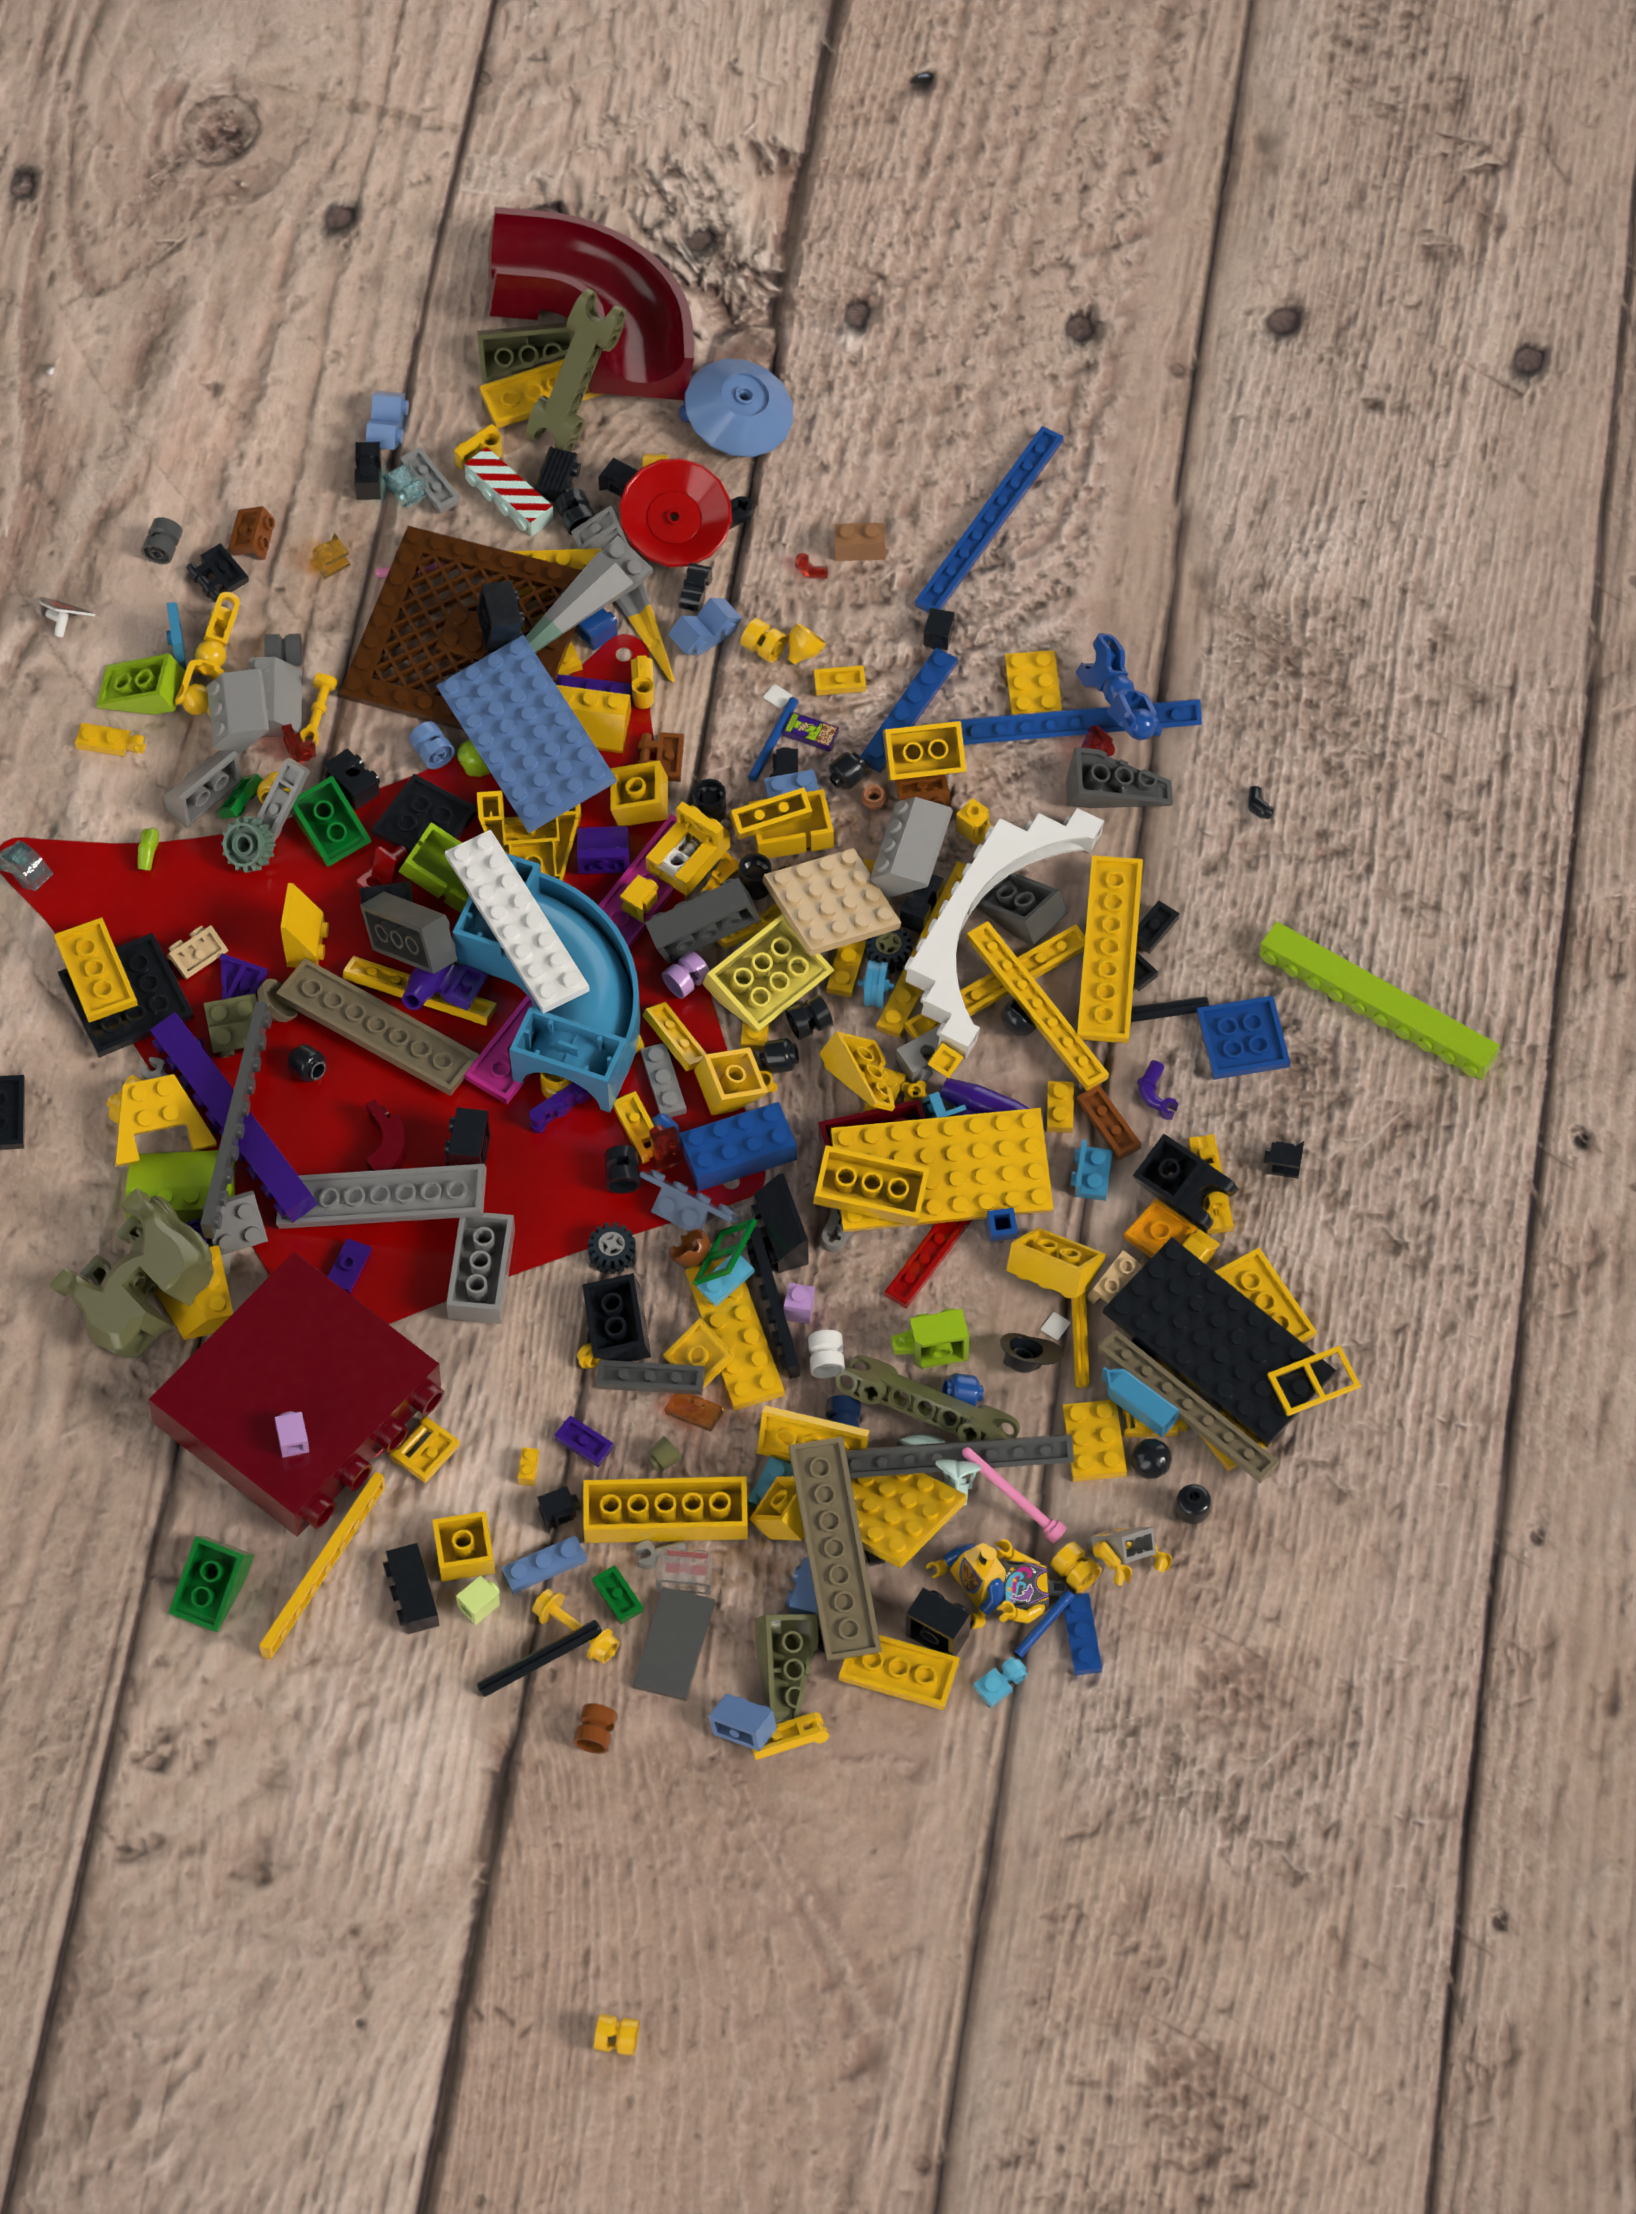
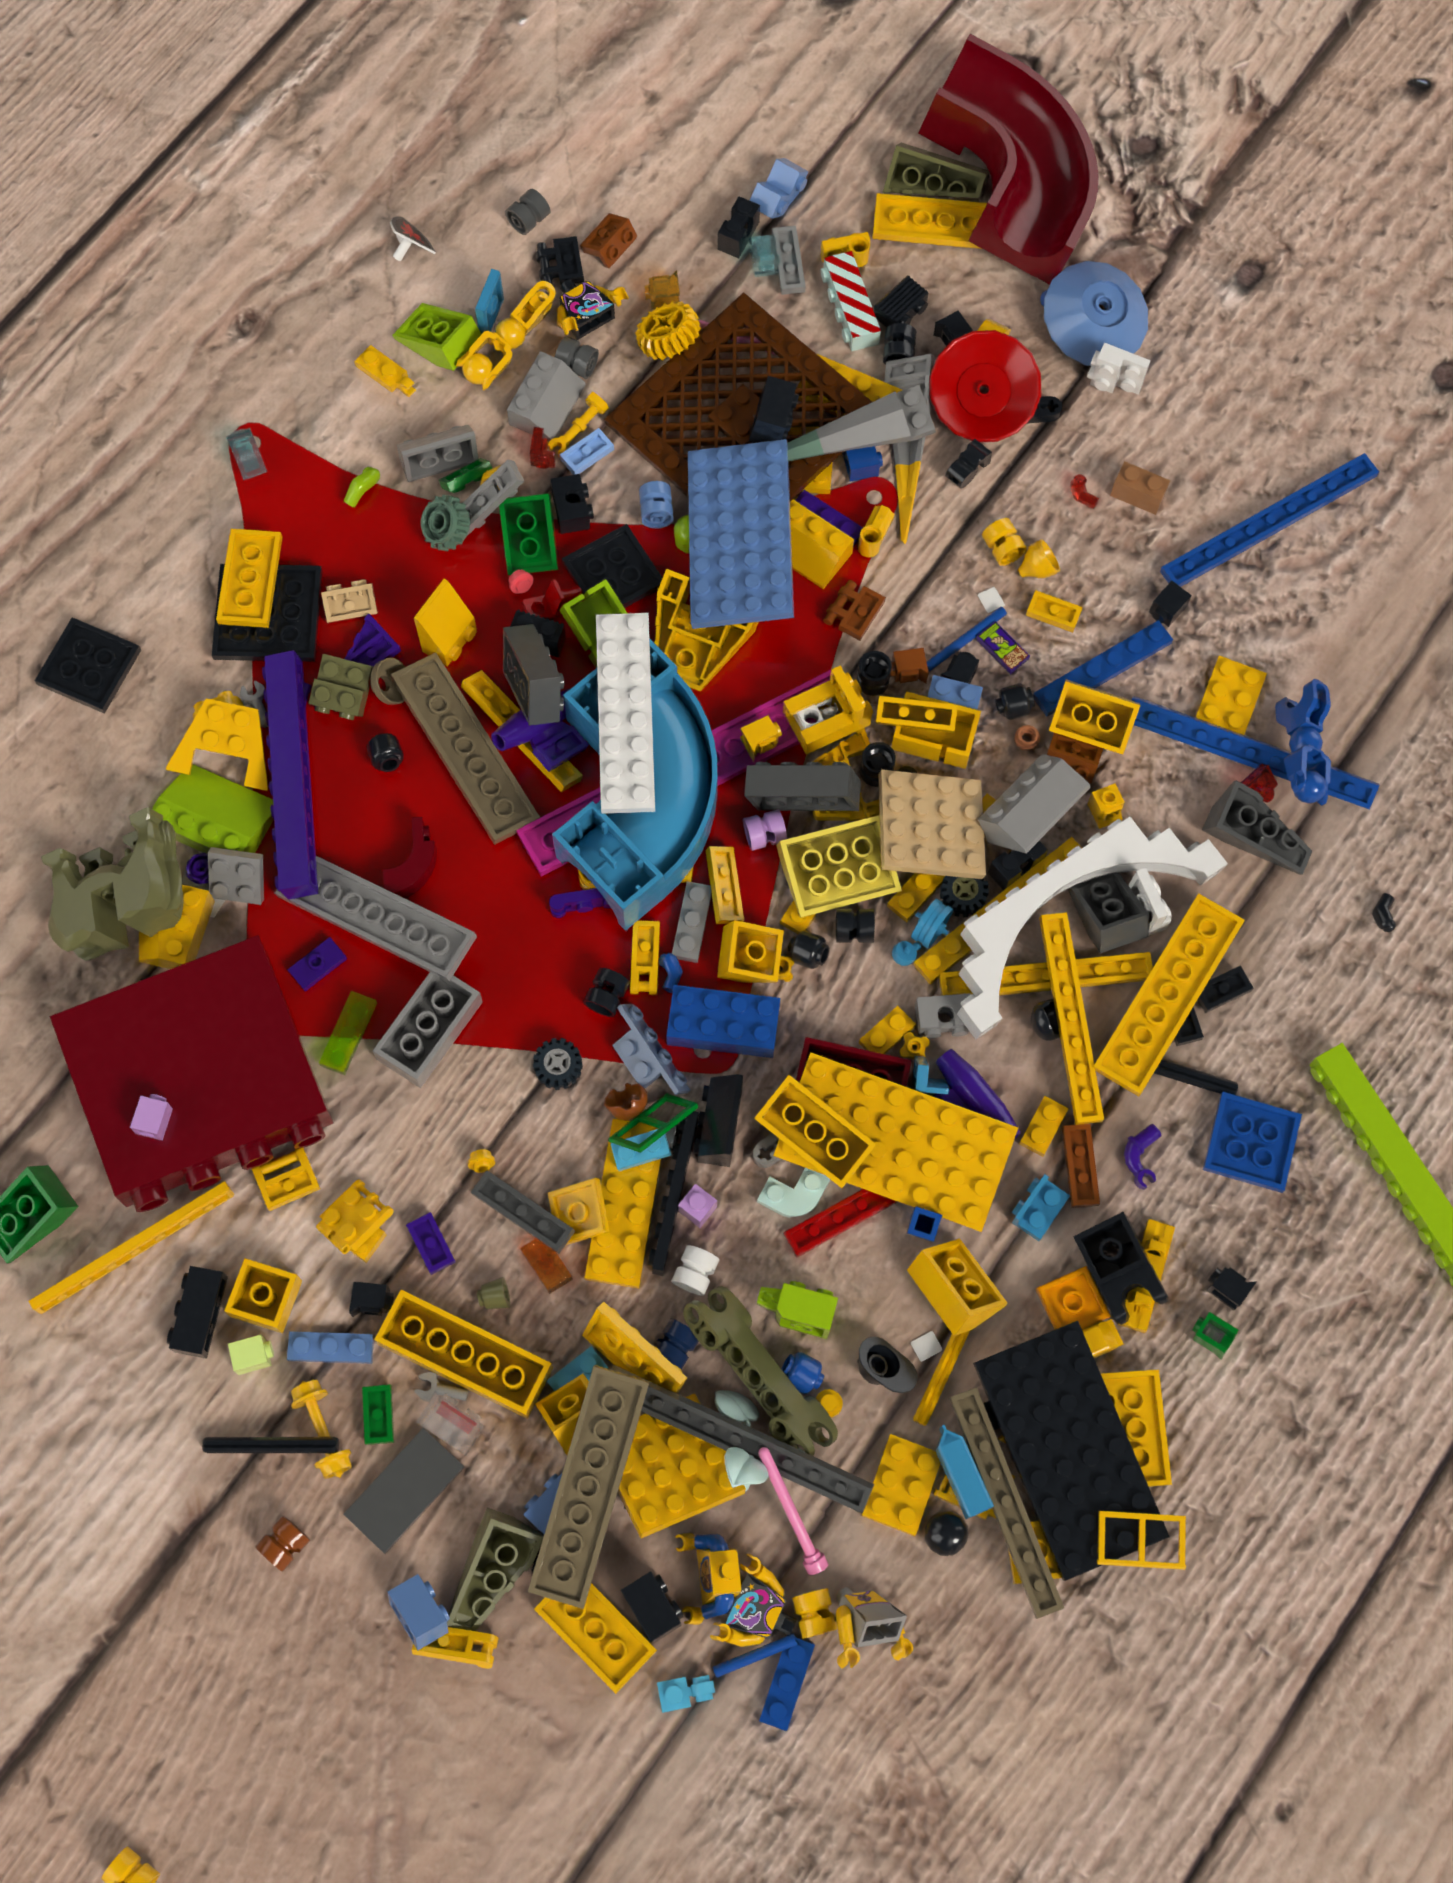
camera: 25 degrees right, 10 degrees up
dark grey plate [200,1001,272,1239] -> none
light grey slope [206,669,269,755] -> none
black brick [444,1107,491,1166] -> none
olive piece [526,288,626,451] -> none
dark purple bracket [577,826,629,874] -> none
black slope [582,1273,651,1362] -> none
yellow brick [611,760,668,826] -> none
clear red tile [649,1125,682,1172] -> none
medium blue brick [668,598,743,655] -> none
yellow wedge [819,1031,895,1111] -> none
yellow plate [927,1041,964,1078] -> none
tan bracket [1086,1250,1143,1305] -> none
black head [1176,1484,1211,1524] -> none
none -> yellow plate [316,1179,394,1254]
none -> clear neon green plate [319,991,377,1075]
none -> coral plate [509,570,533,594]
none -> torso [557,279,629,340]
none -> light blue plate [560,428,614,475]
none -> yellow gear [635,301,701,360]
none -> light aqua plate [757,1168,831,1218]
none -> yellow plate [816,1389,843,1418]
none -> dark orange window [890,648,929,684]
none -> dark azure piece [892,941,921,966]
none -> white plate [1087,343,1151,395]
none -> white plate [1128,868,1172,936]
none -> green window [1192,1312,1239,1360]

